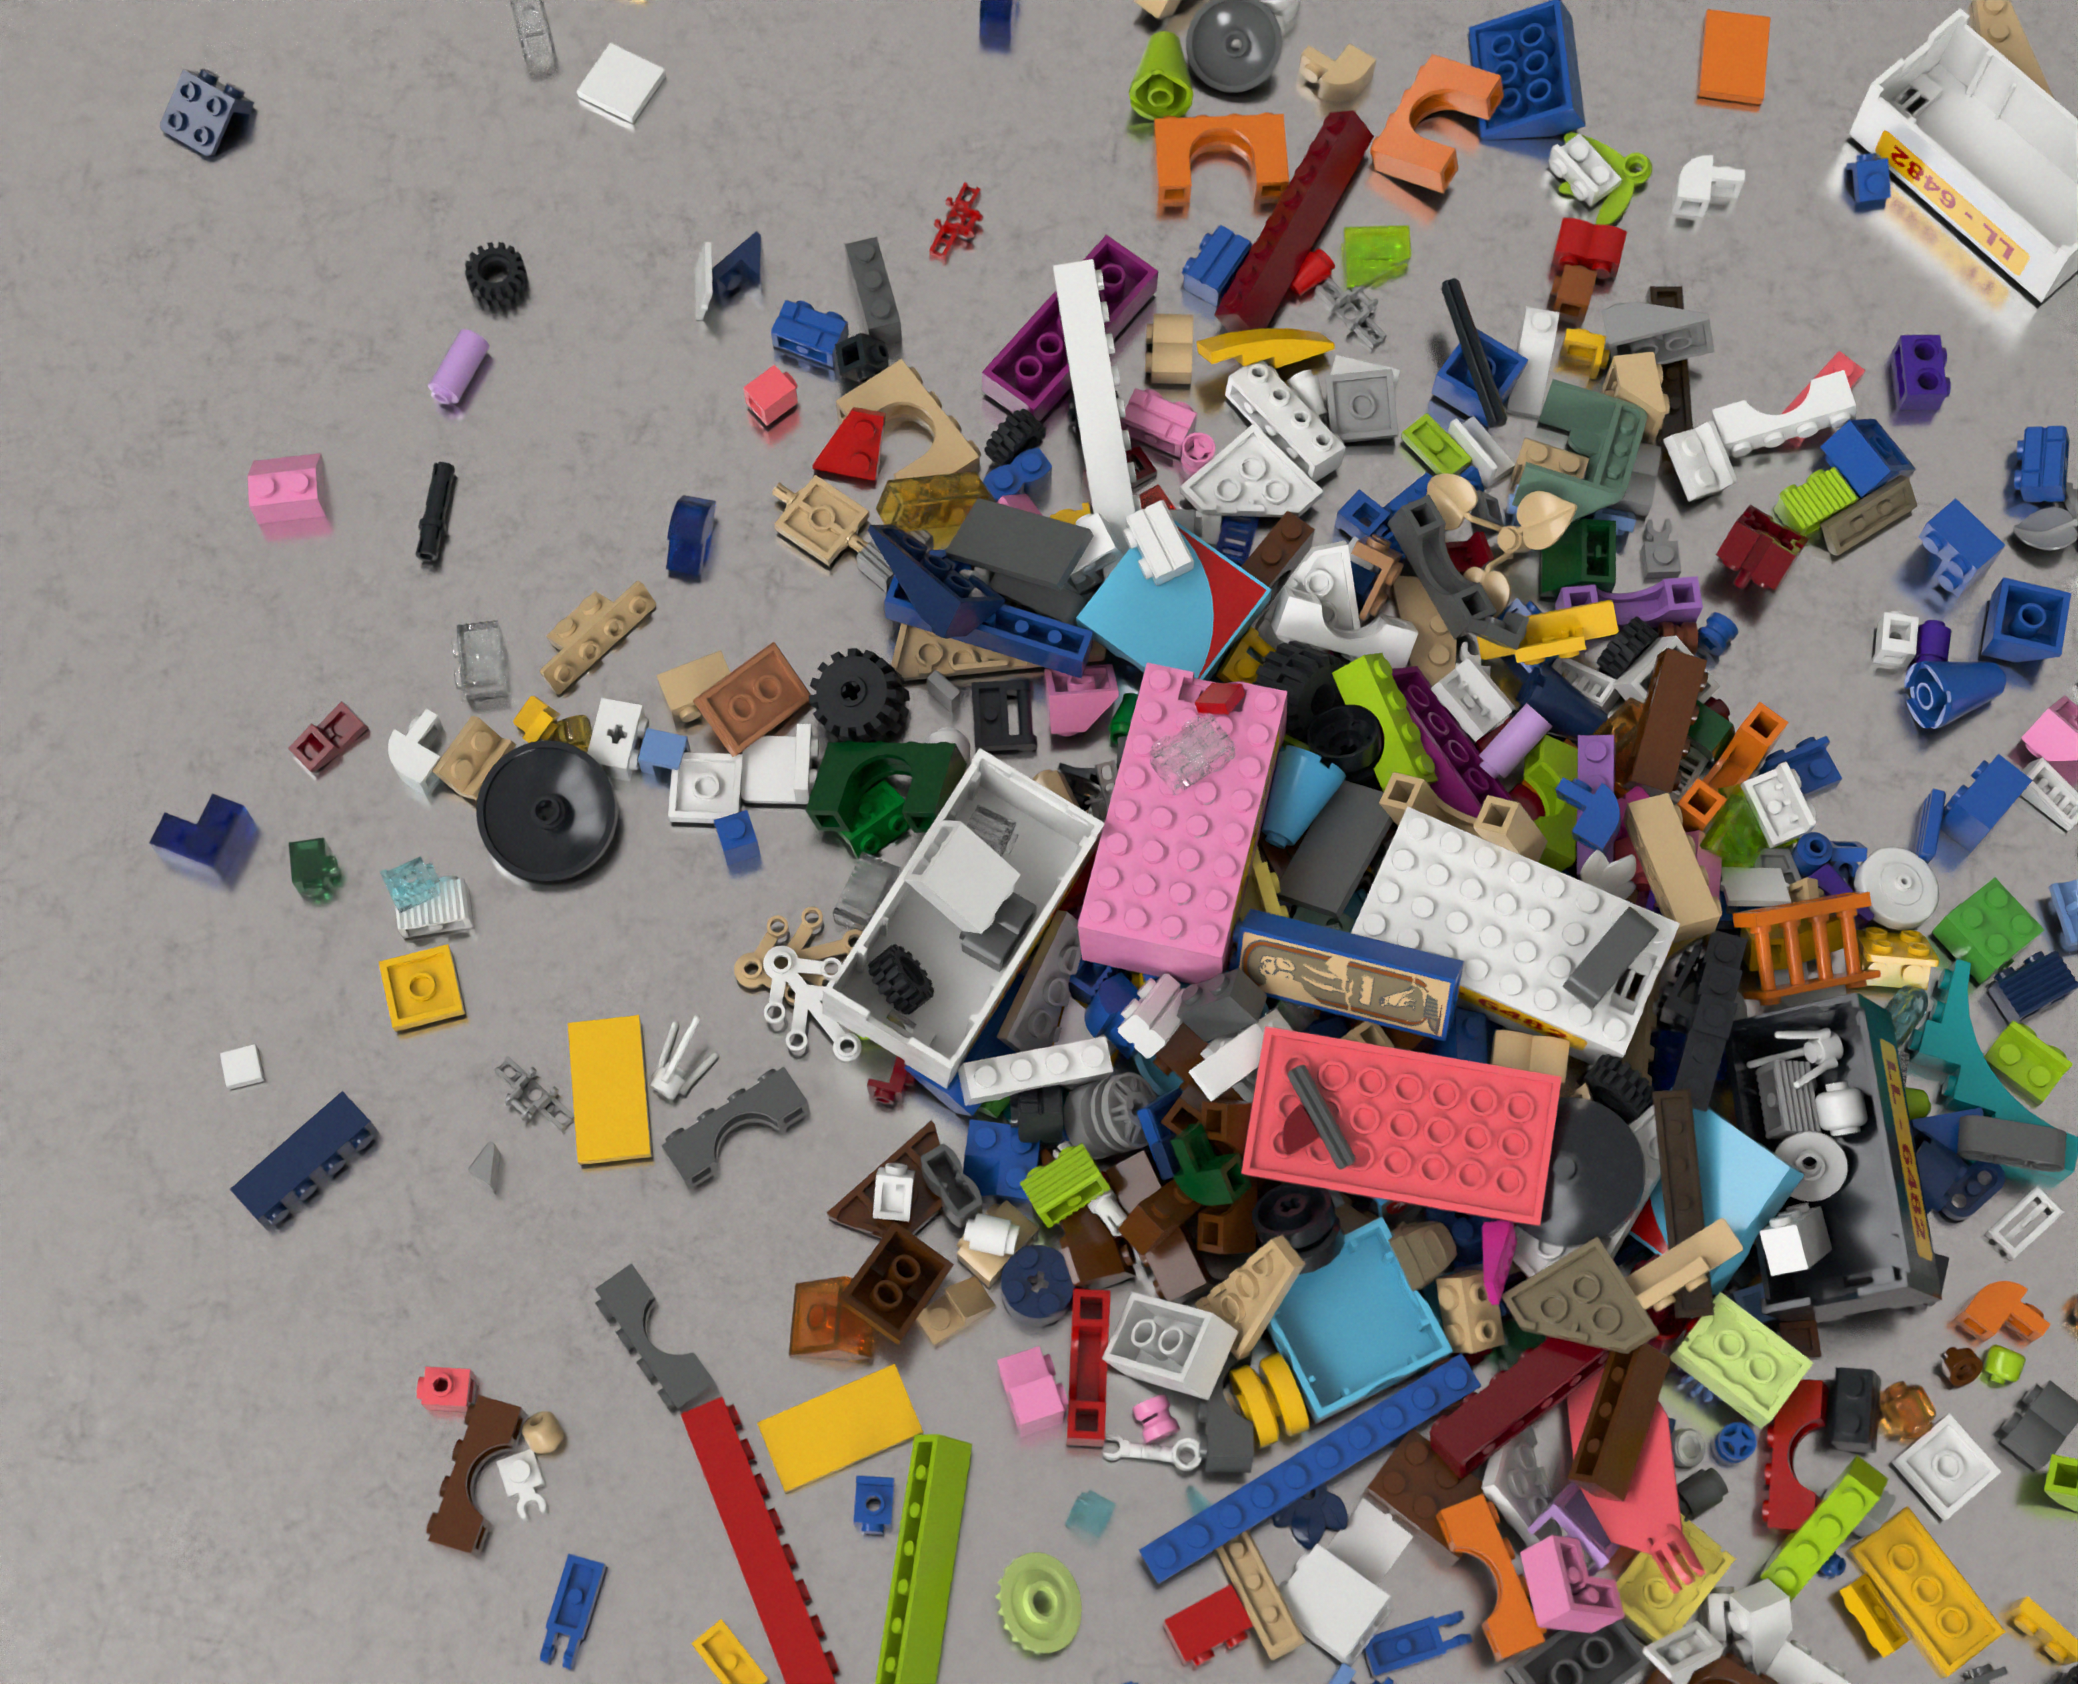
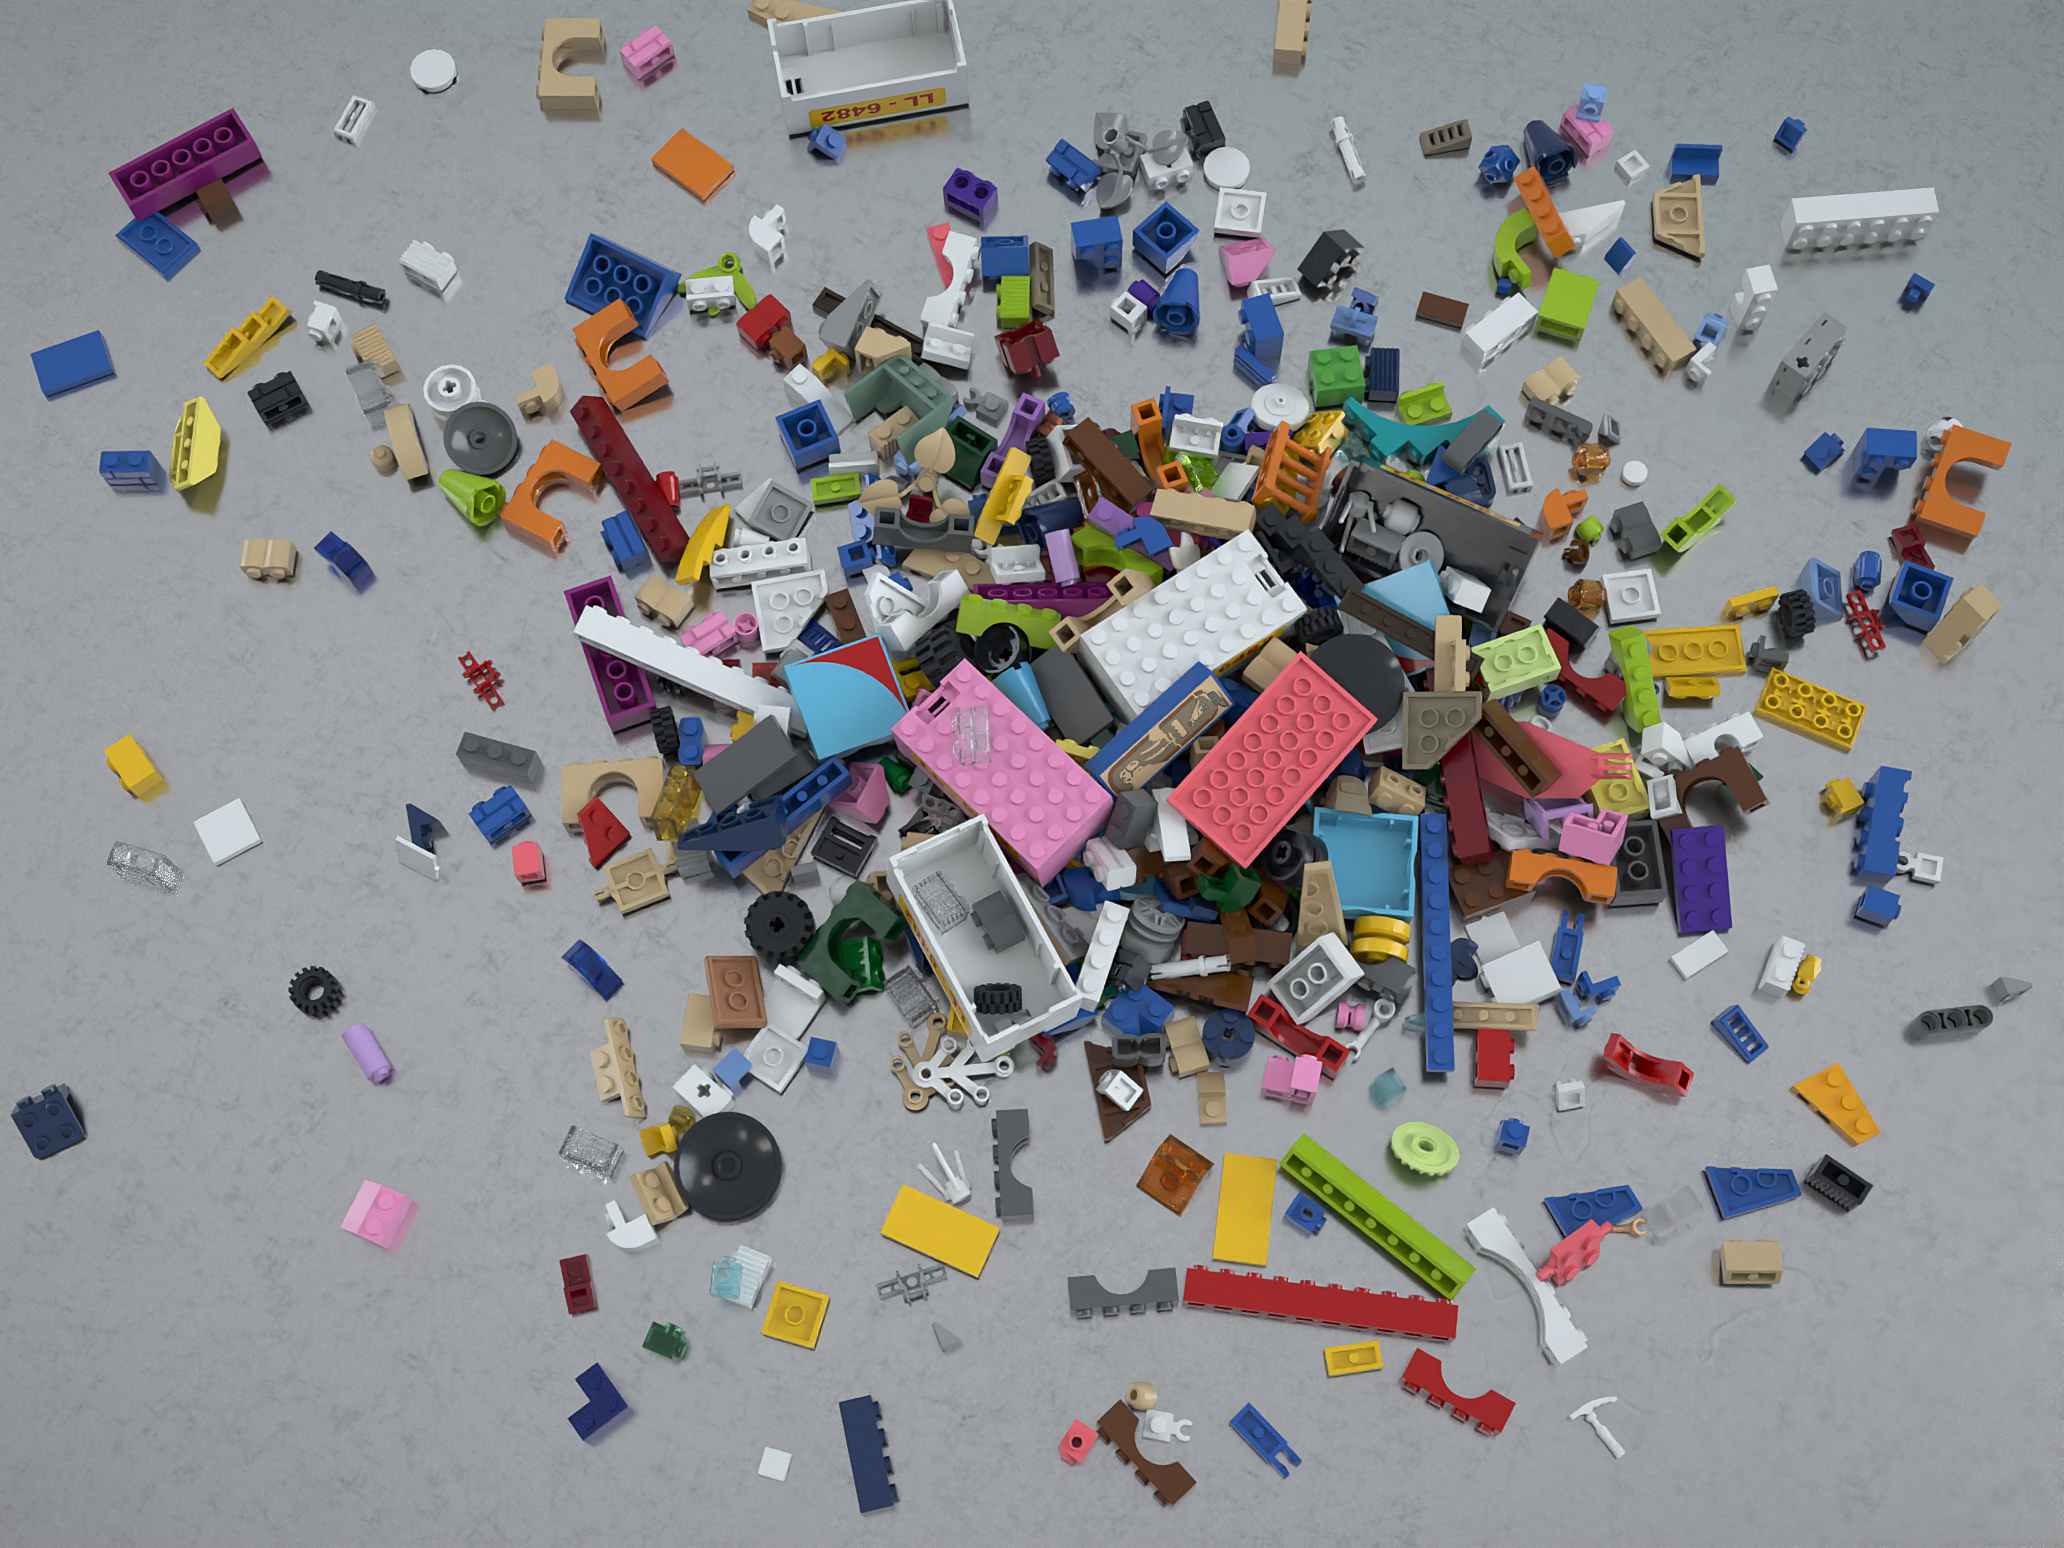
camera: 55 degrees left, 0 degrees up
black pin [415,462,455,562] -> none
black brick [835,333,889,384] -> none
reddish brown slope [837,1221,954,1345] -> none
white brick [904,820,1021,934] -> none
white brick [964,1213,1020,1257] -> none
lime brick [1019,1143,1110,1228] -> none
white brick [1122,500,1194,586] -> none
red tile [1195,683,1246,715] -> none
dark red tile [1282,1104,1321,1157] -> none
dark grey axle [1288,1065,1356,1169] -> none
clear neon green wing [1343,225,1411,291] -> none
medium nougat bracket [1351,534,1404,621] -> none
black axle [1441,278,1507,429] -> none
dark grey bracket [1467,612,1529,650] -> none
dark pink slope [1482,1220,1517,1305] -> none
dark grey beam [1562,907,1659,1010] -> none
dark grey brick [1677,1467,1728,1521] -> none

